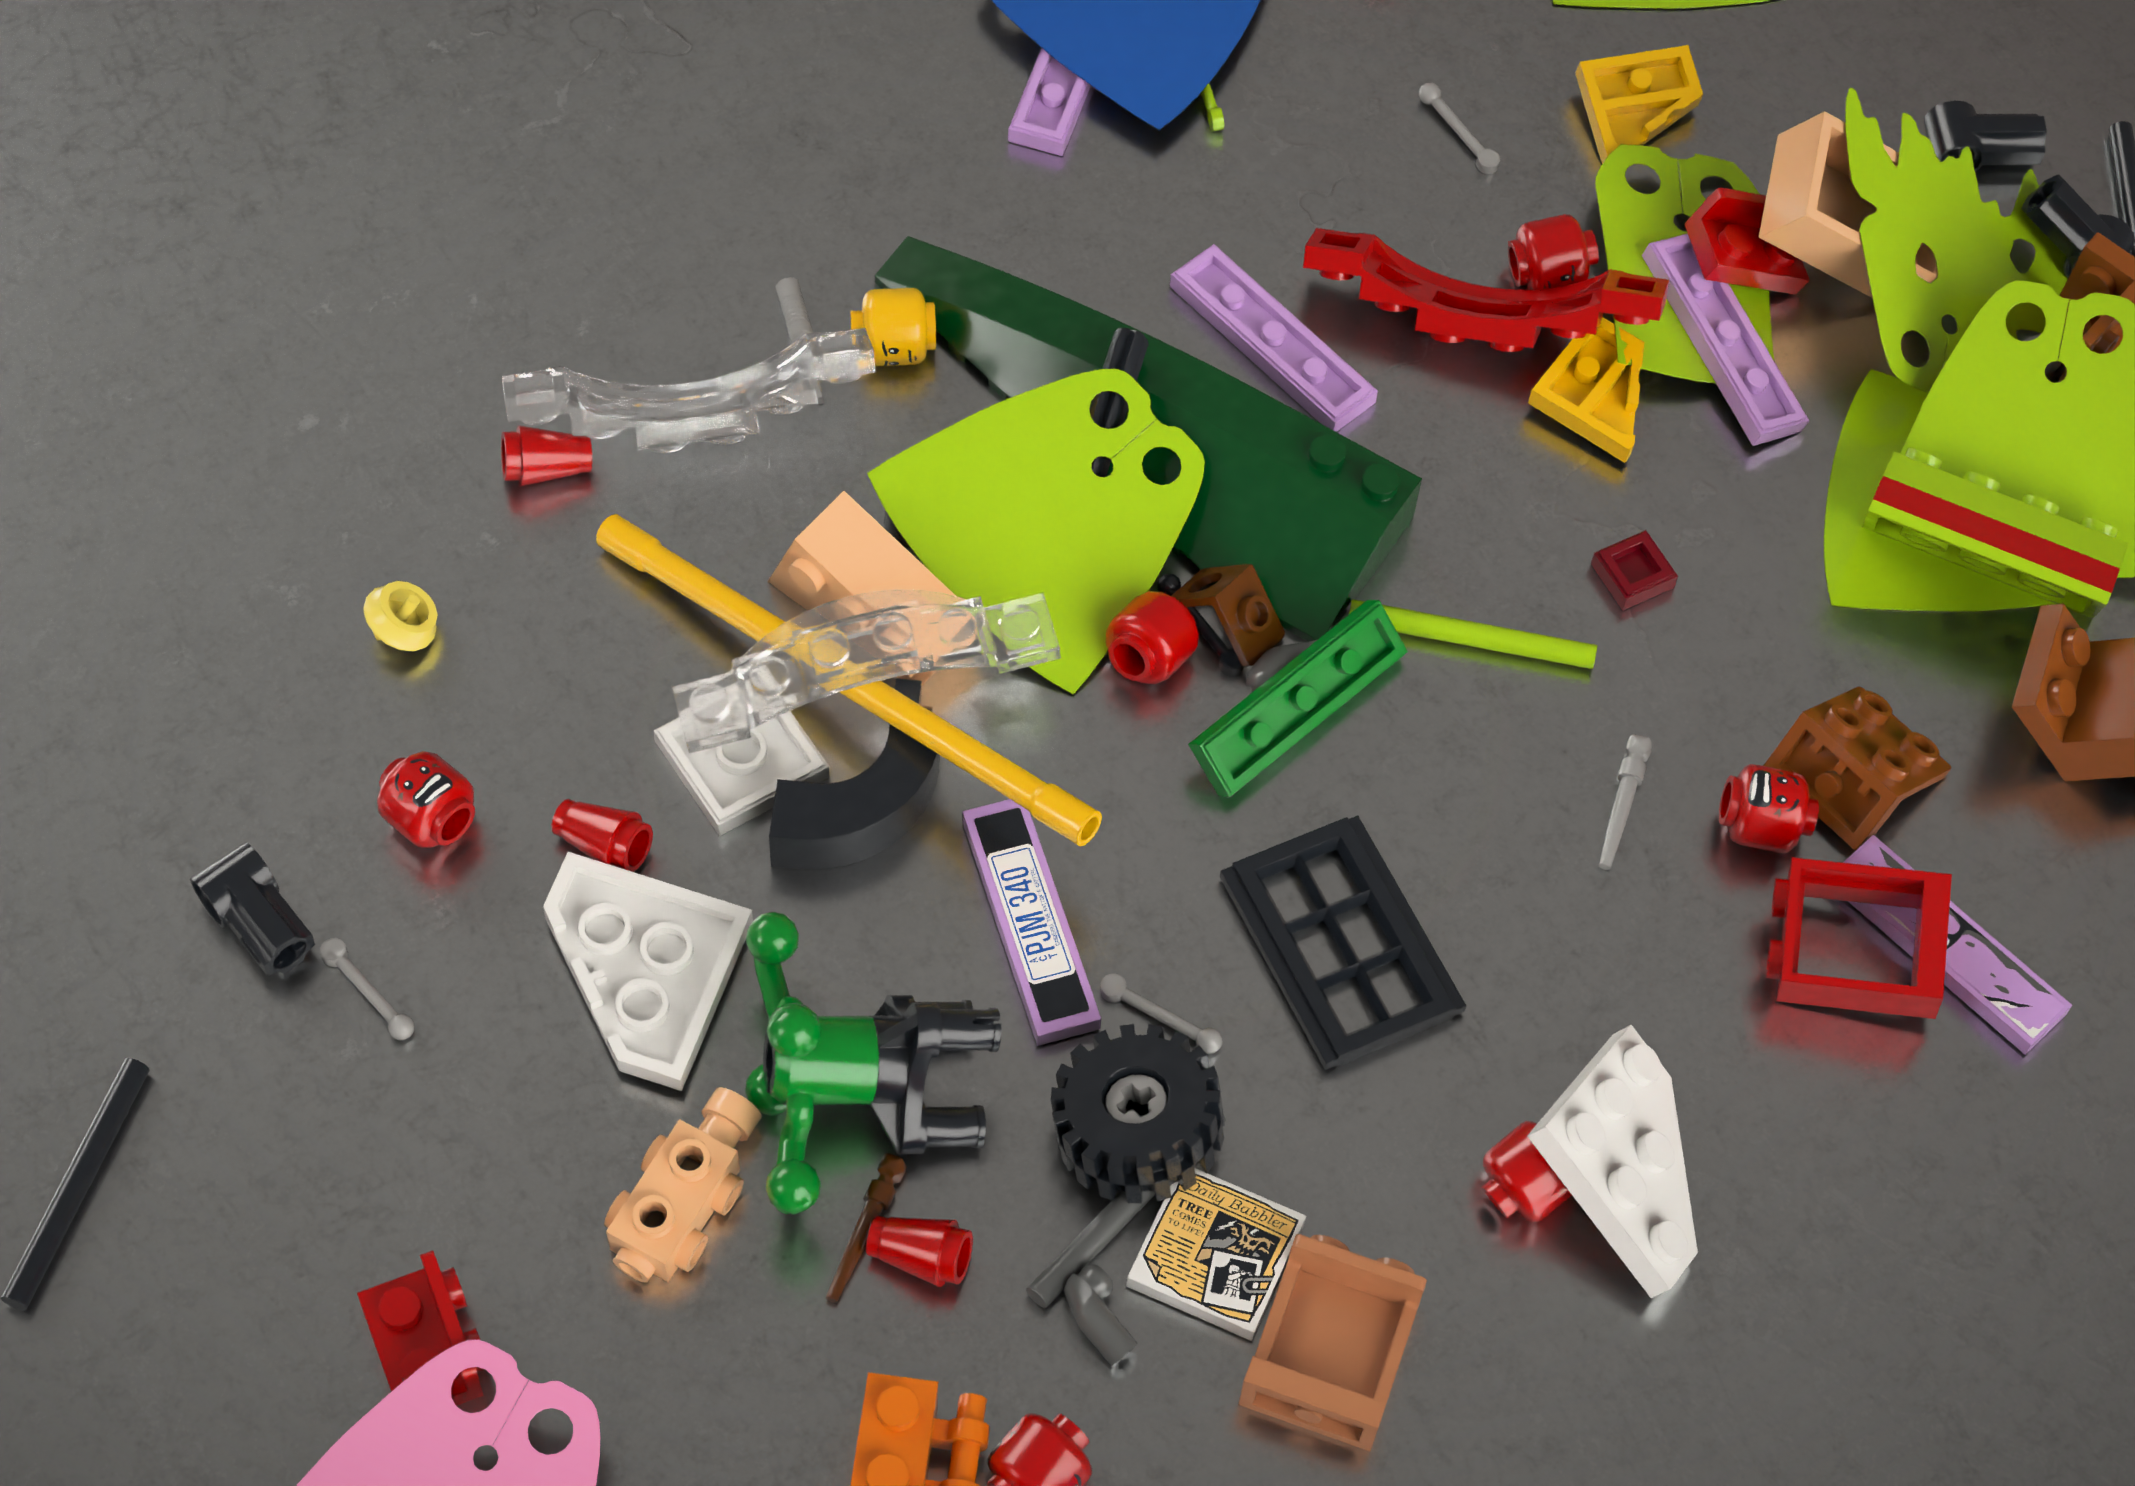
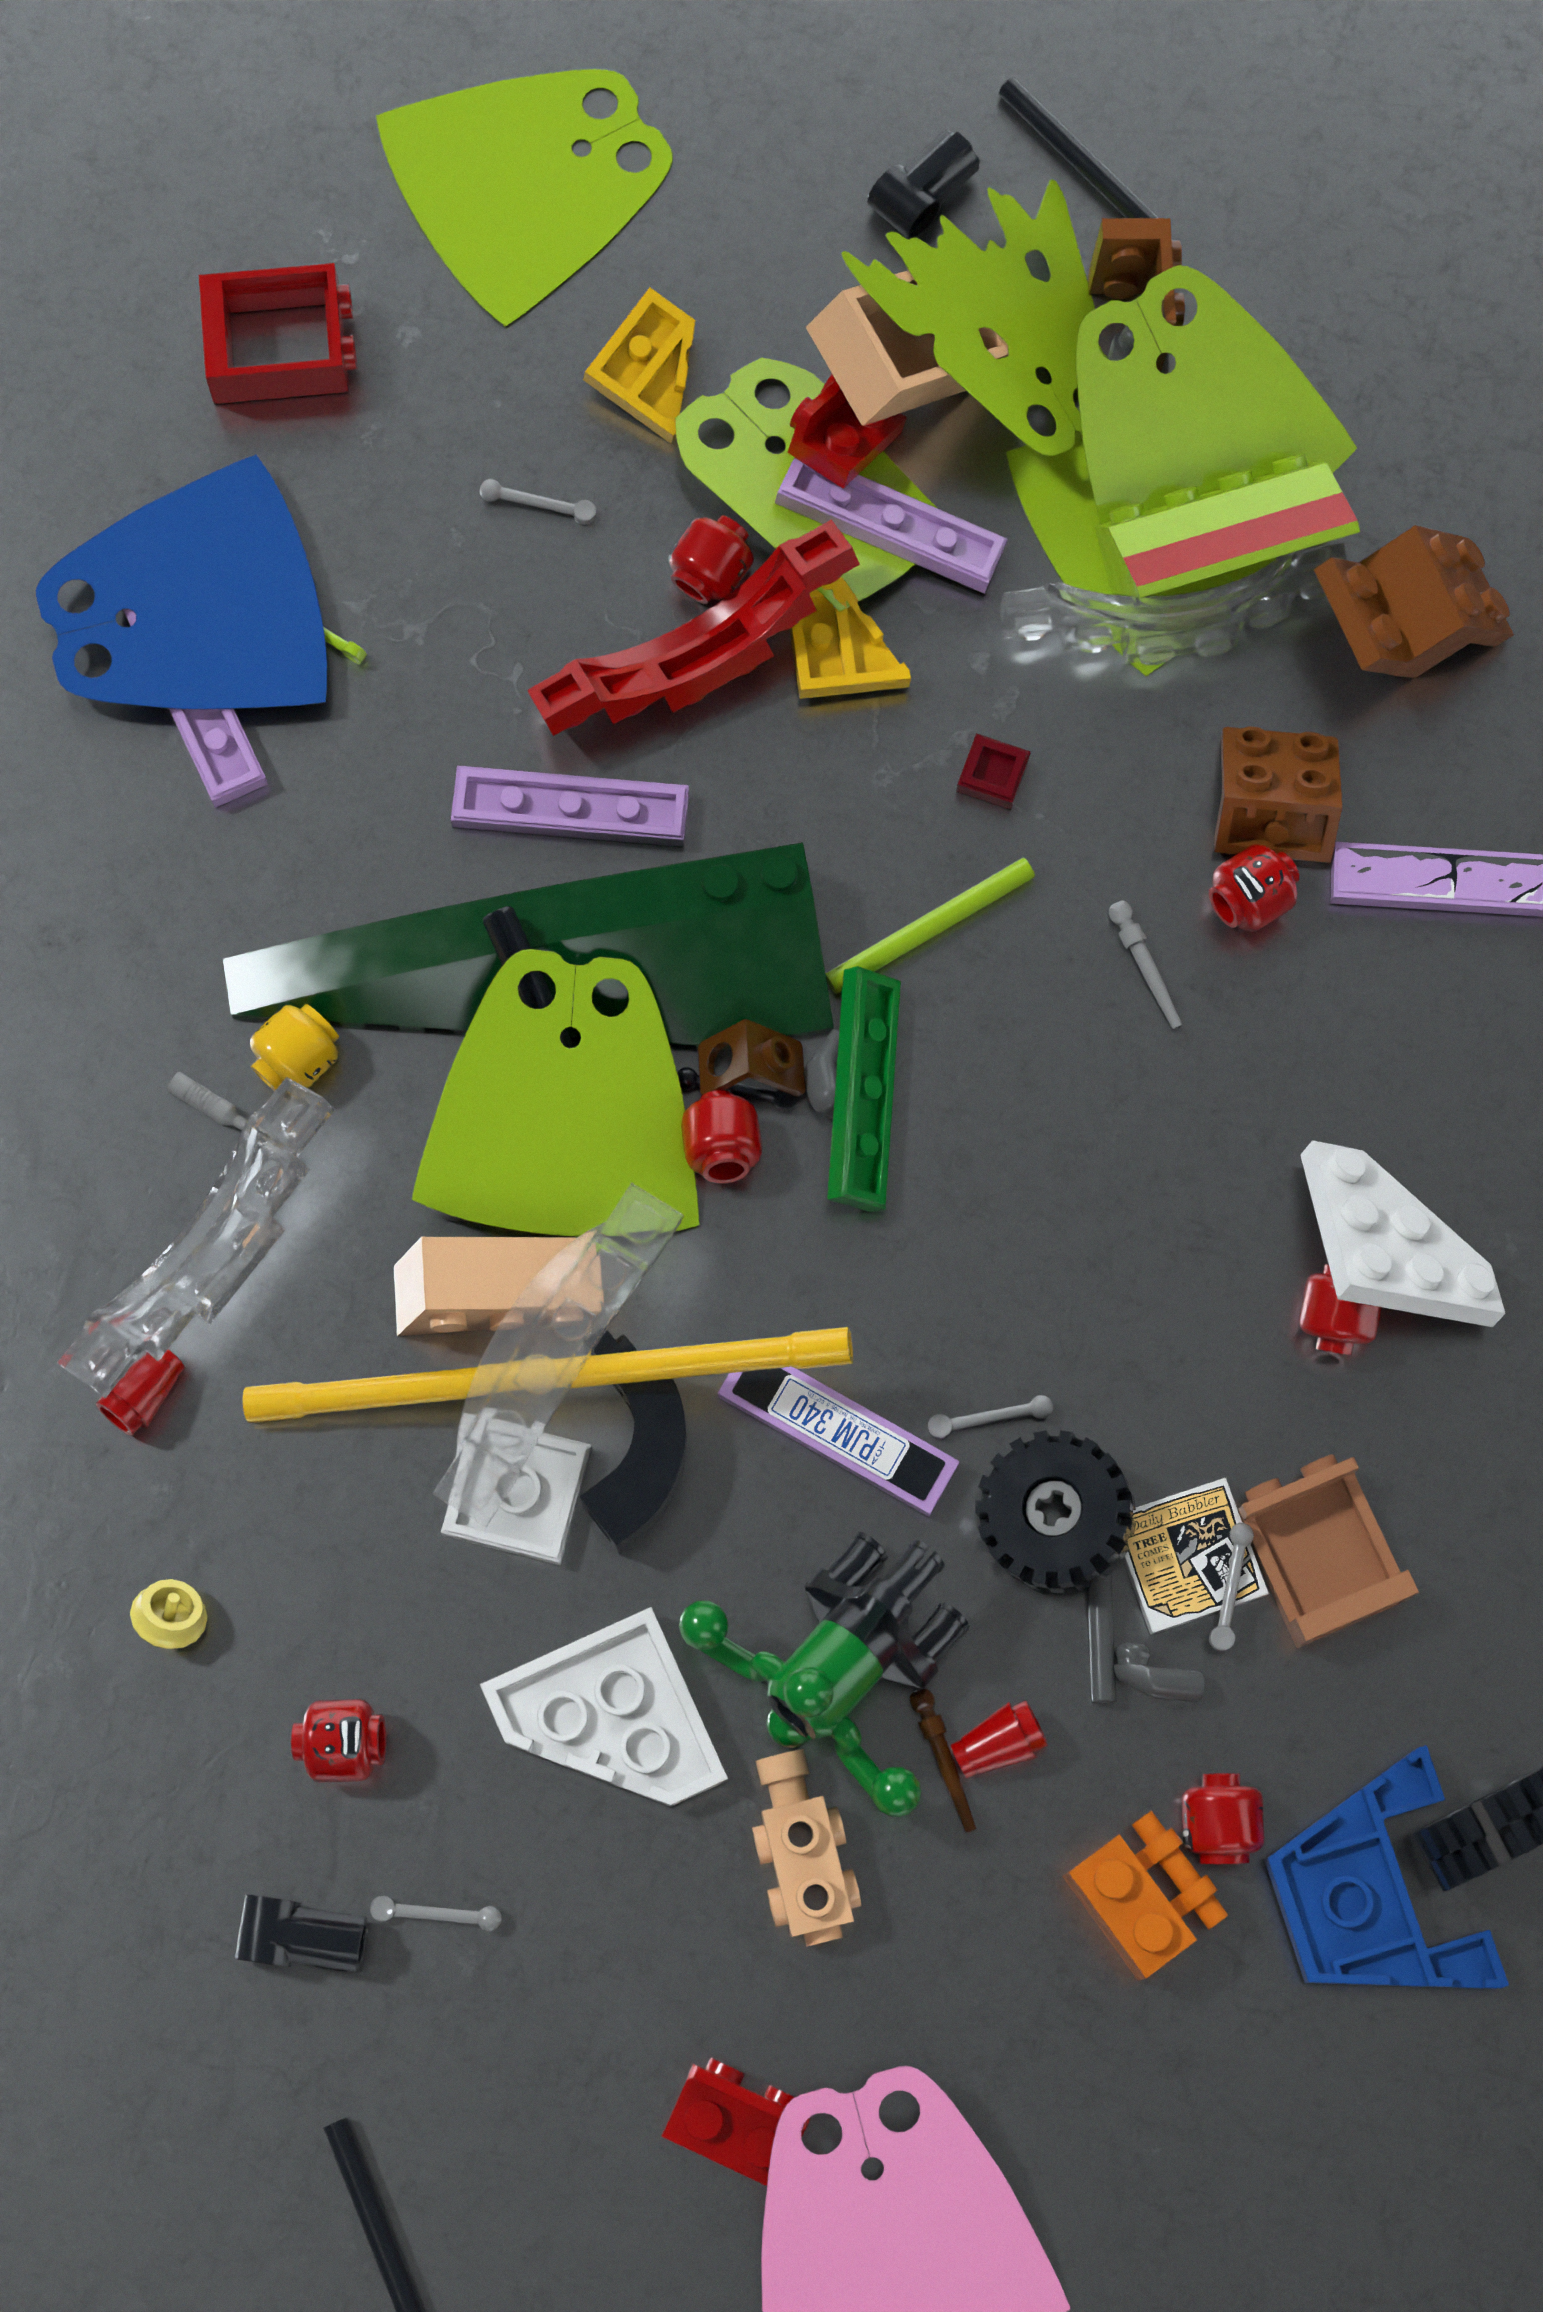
camera: 40 degrees left, 15 degrees up
red cone [551,799,653,872] -> none
black piece [1220,815,1467,1070] -> none
red window [1766,857,1952,1019] -> none
black piece [2021,174,2135,279] -> none
none -> clear piece [999,543,1348,665]
none -> light grey hinge [1209,1523,1254,1651]

